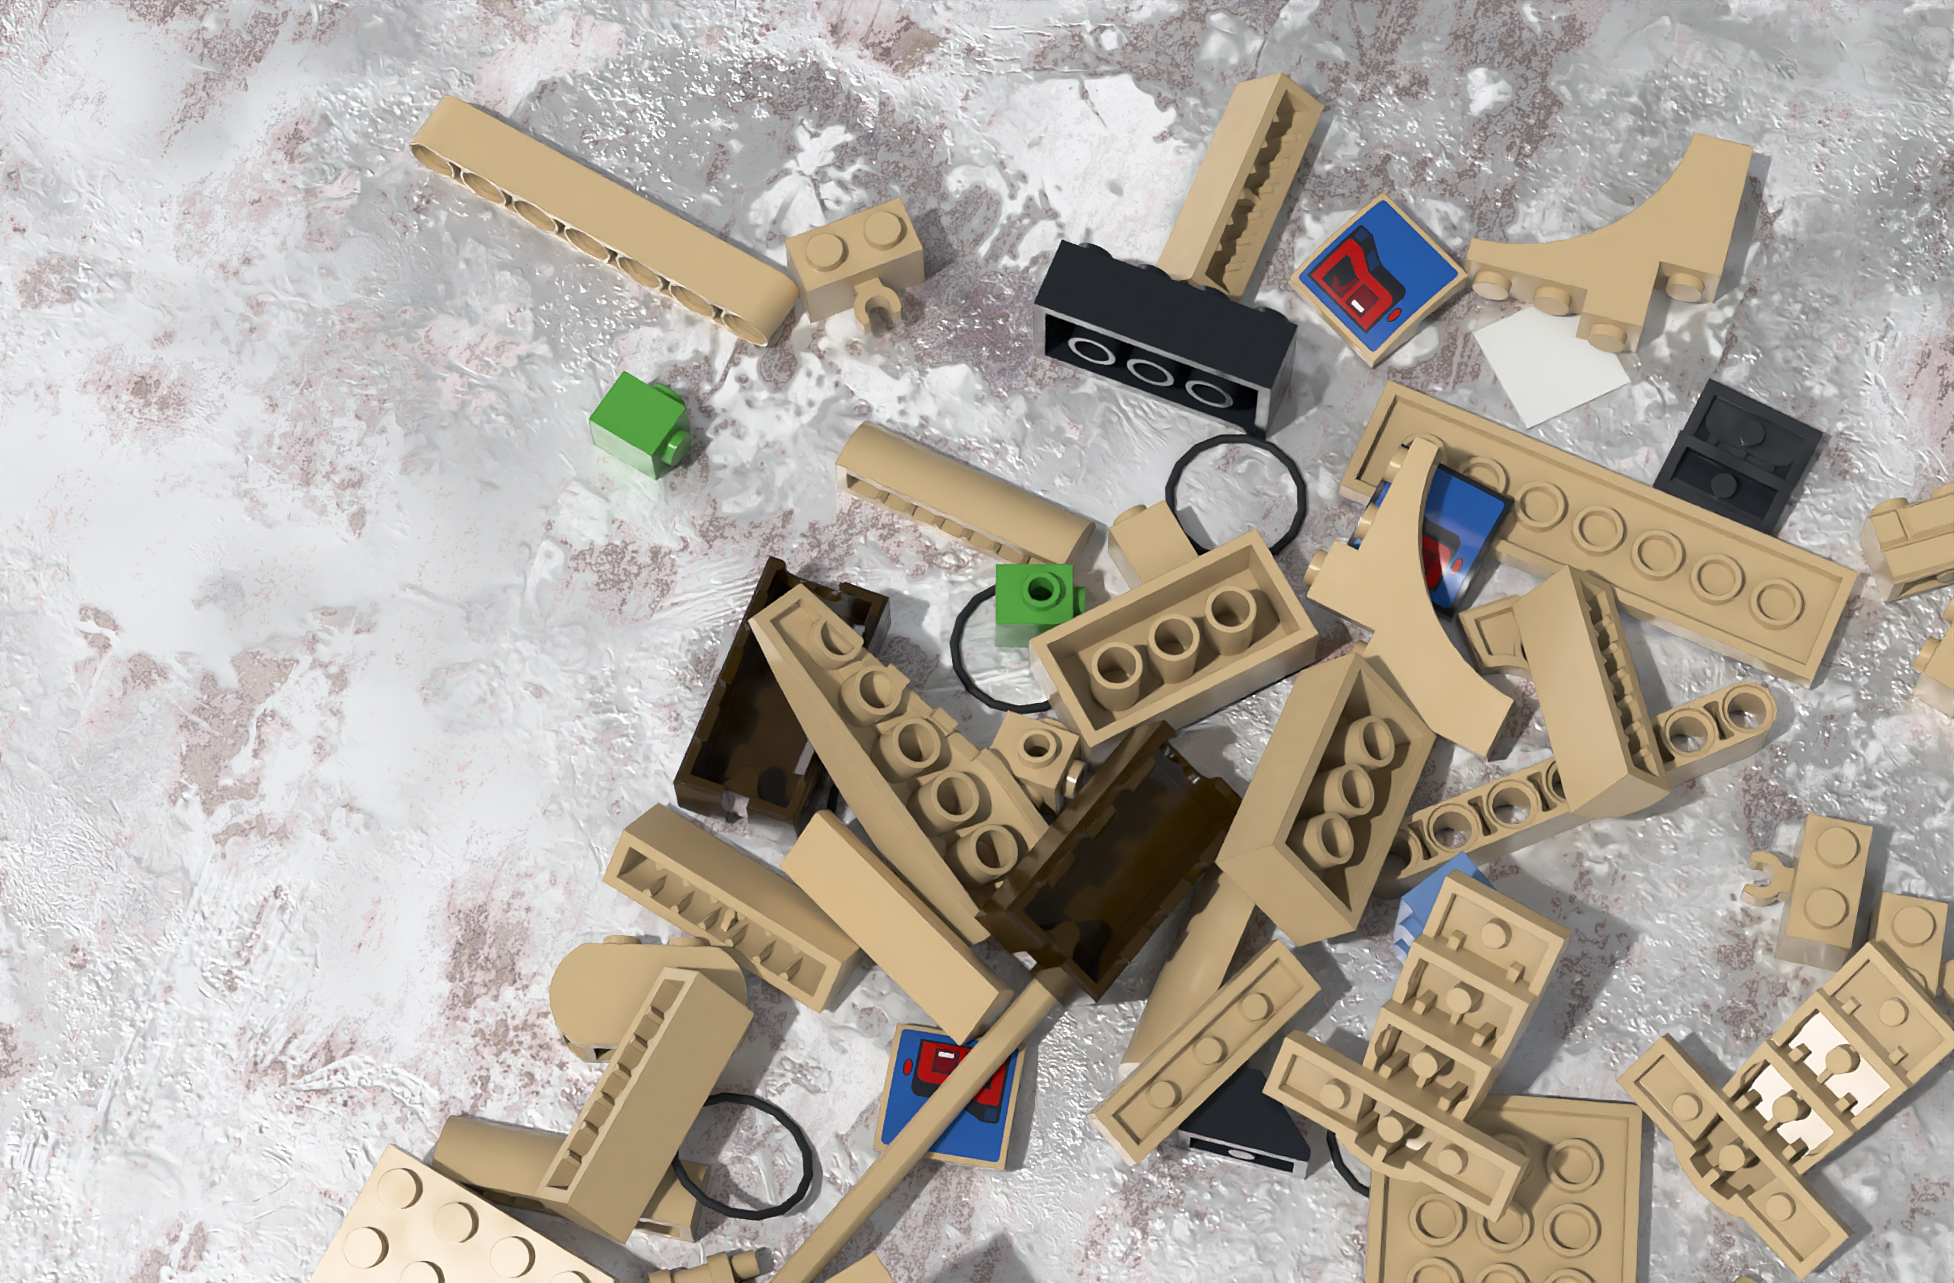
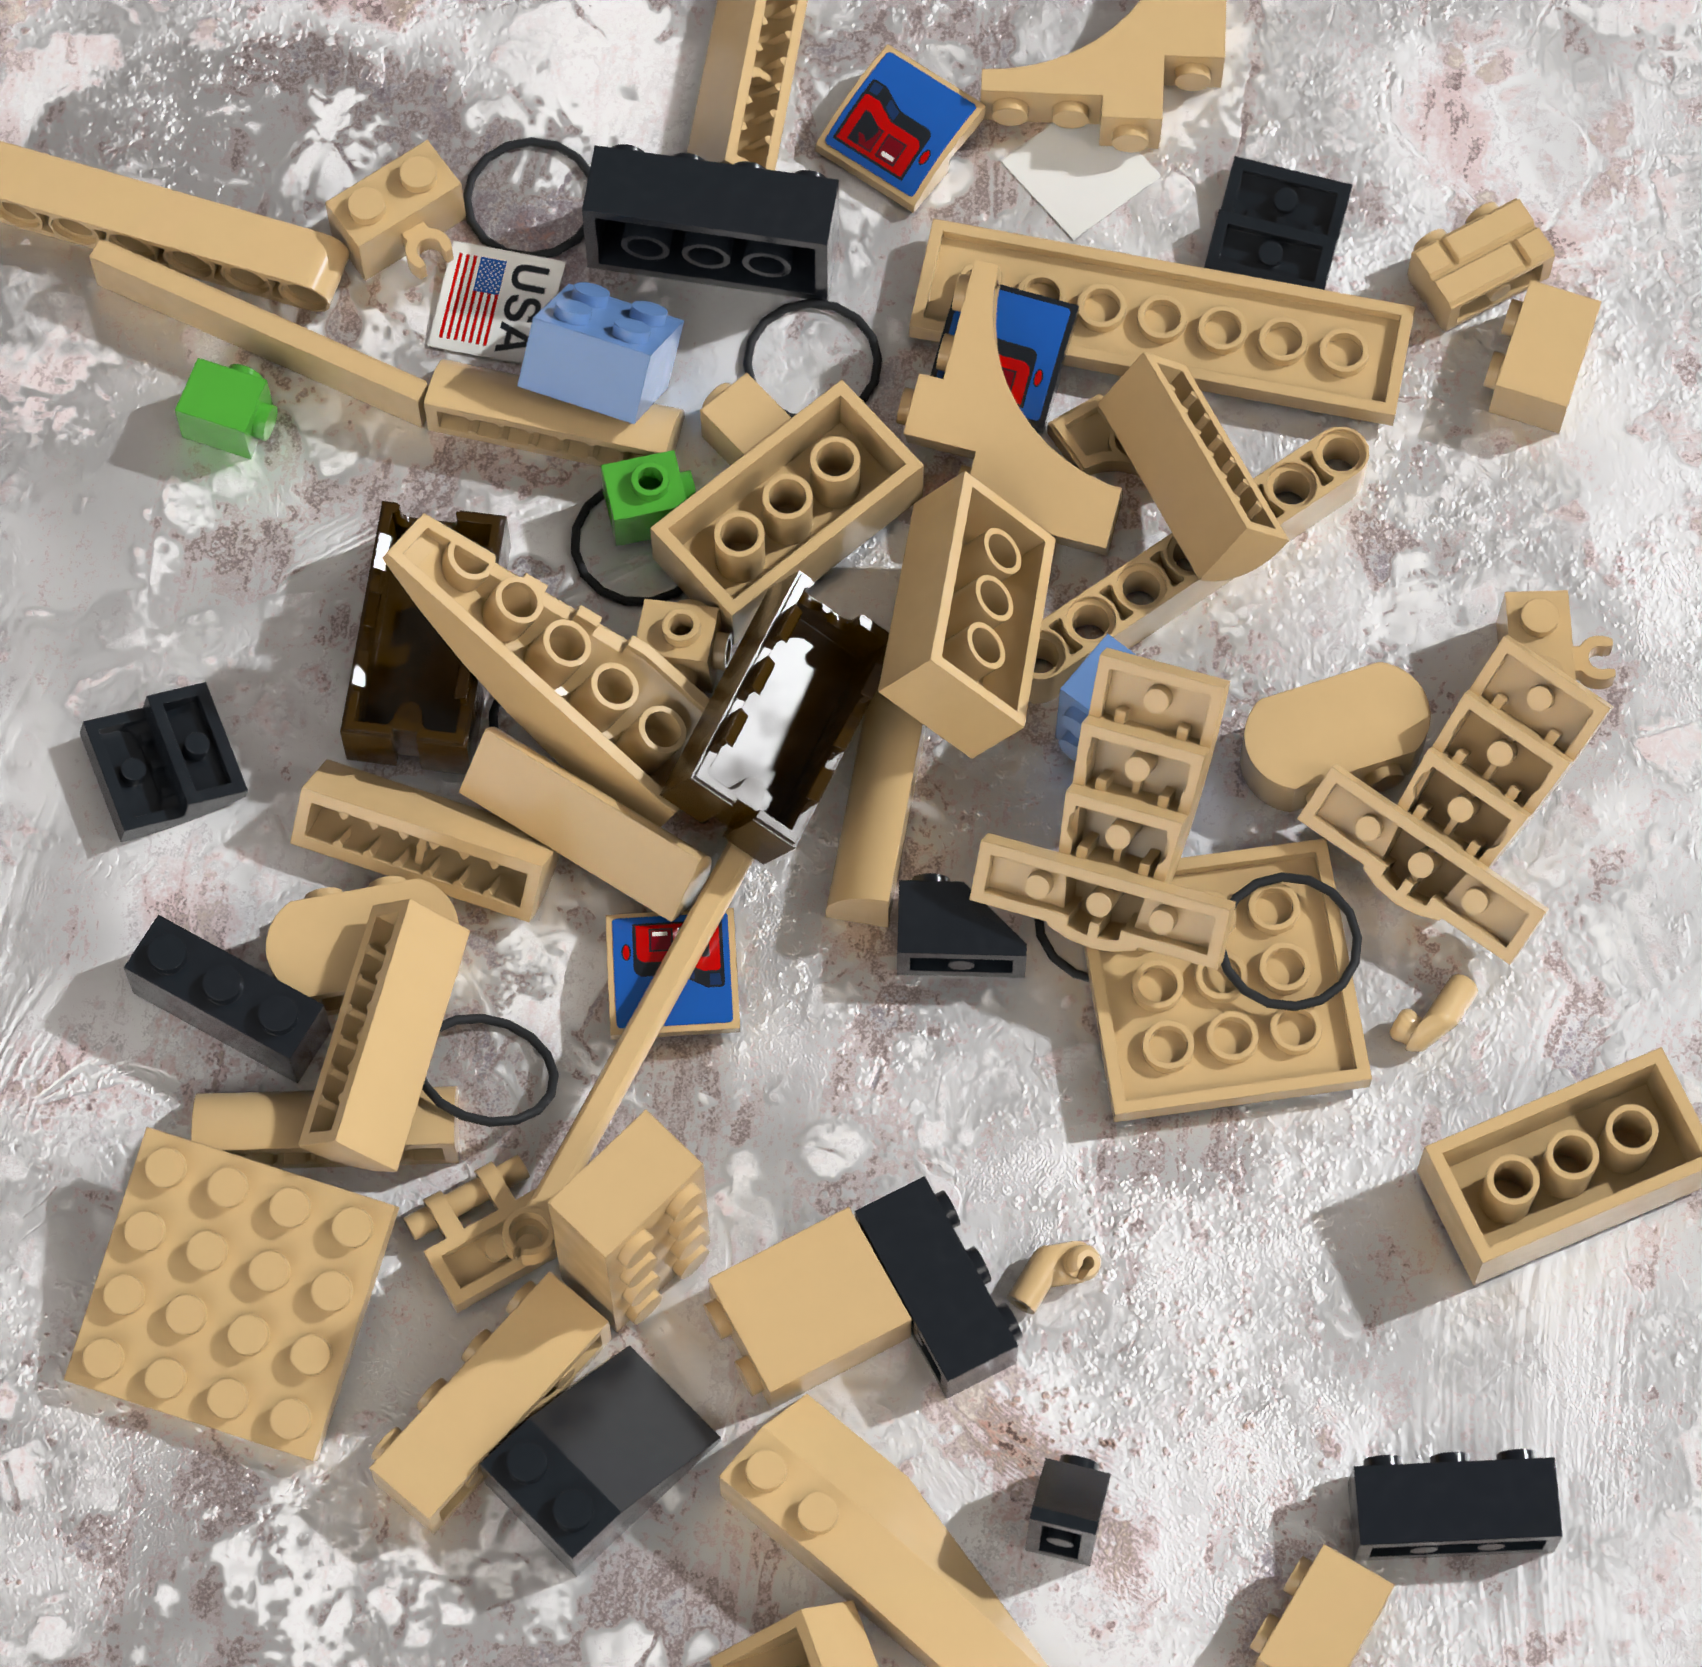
camera: 15 degrees left, 0 degrees up
tan plate [1086,938,1322,1167] -> none
tan brick [1740,813,1873,972] -> none
none -> black slope [80,682,248,842]
none -> tan tile [89,239,428,428]
none -> black brick [124,915,331,1084]
none -> sticker [427,240,566,364]
none -> black piece [463,137,590,258]
none -> medium blue brick [517,282,684,424]
none -> black piece [1221,872,1362,1011]
none -> tan brick [1240,662,1431,812]

